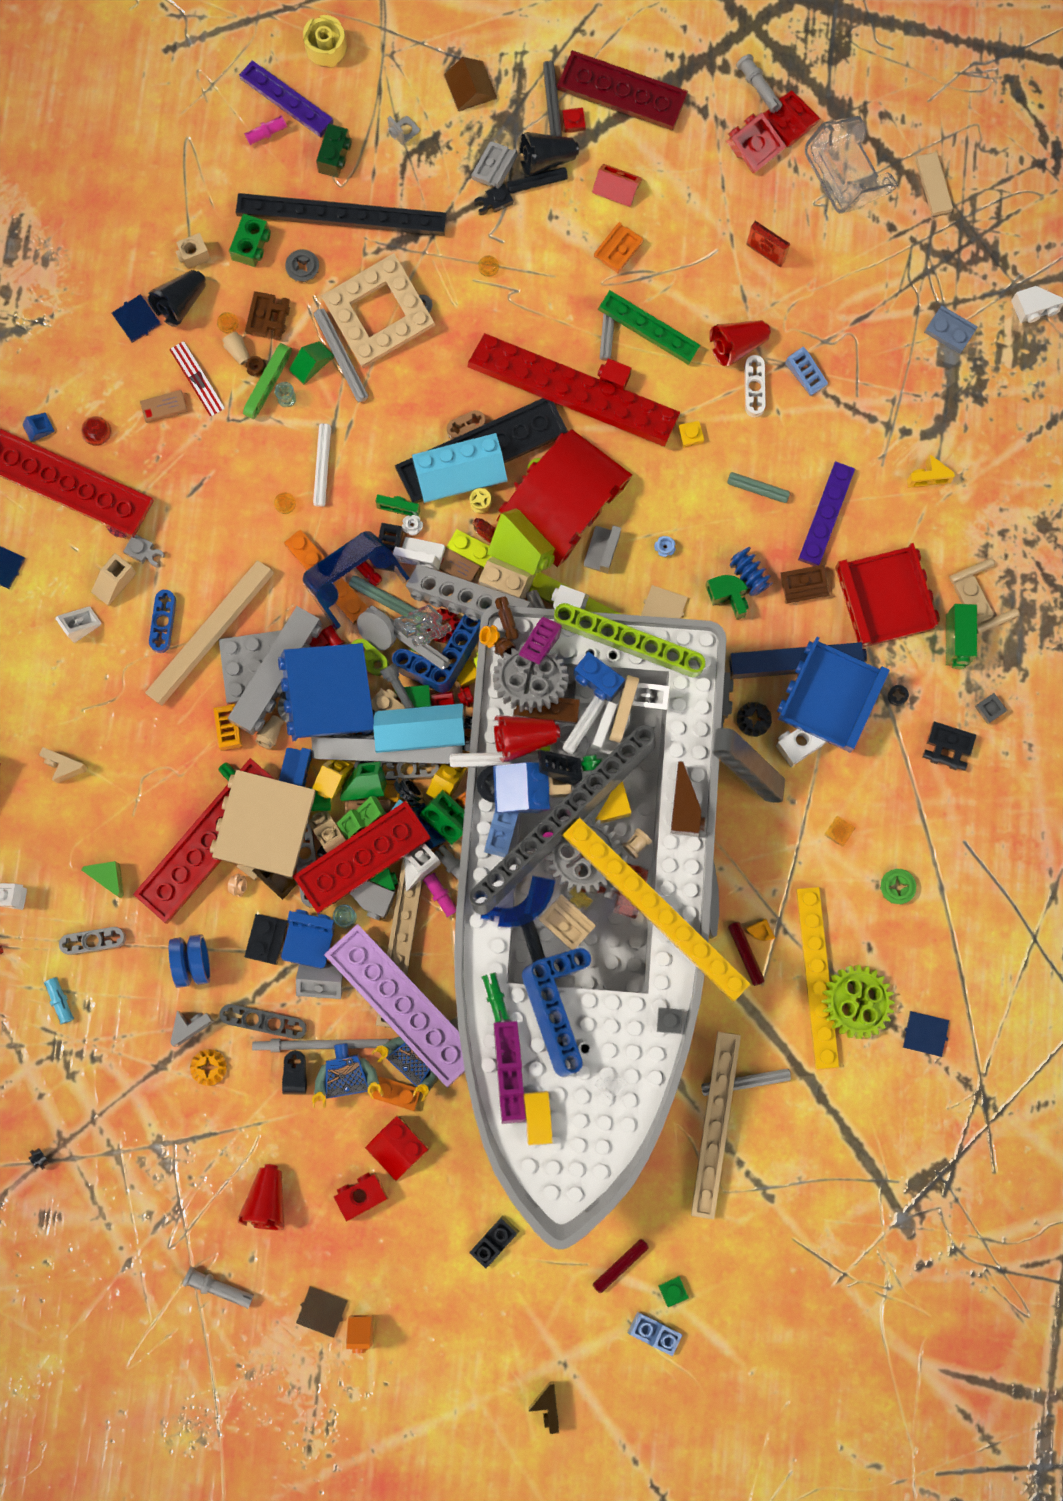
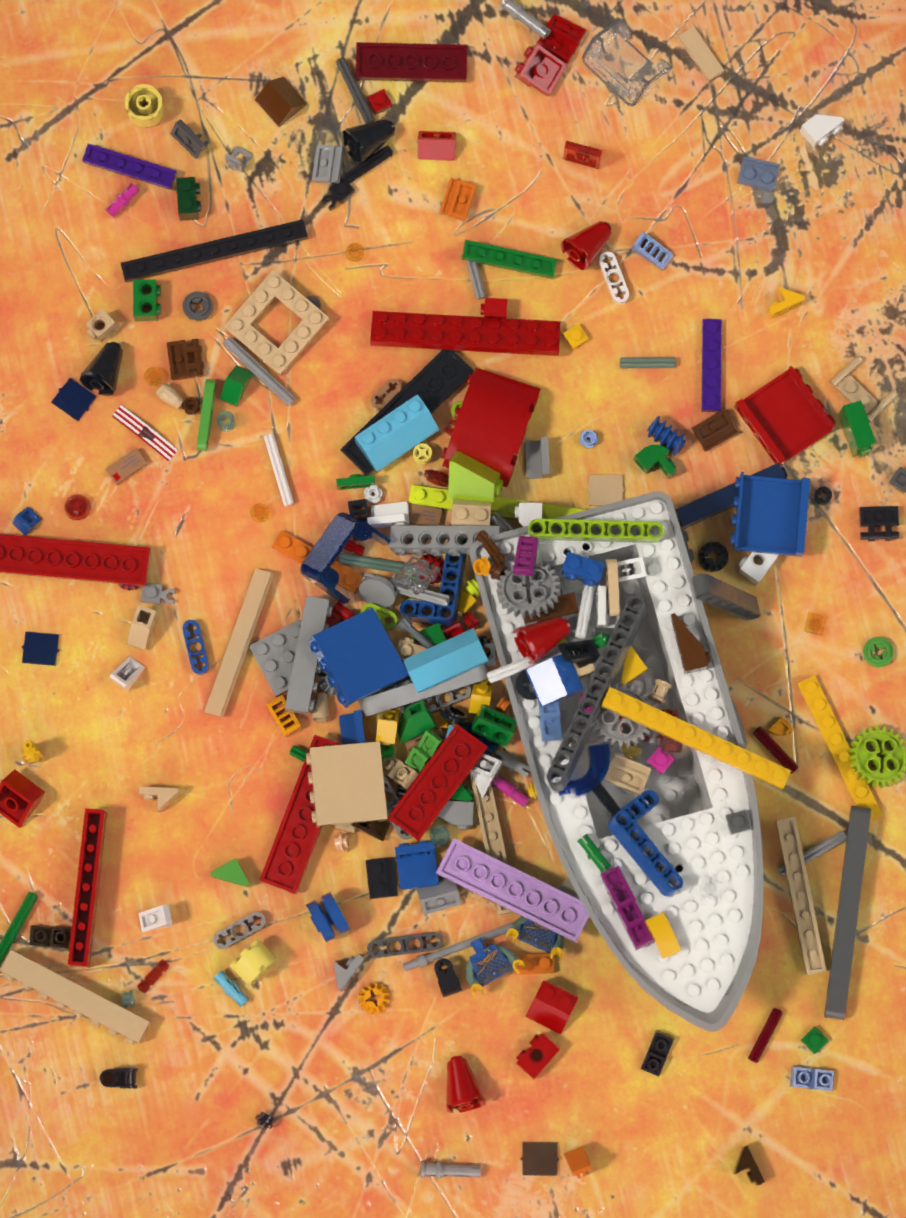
camera: 20 degrees left, 0 degrees up
none -> dark grey plate [171,119,209,159]
none -> light yellow brick [230,938,276,985]
none -> dark pink plate [647,747,675,775]
none -> dark grey beam [824,805,871,1020]

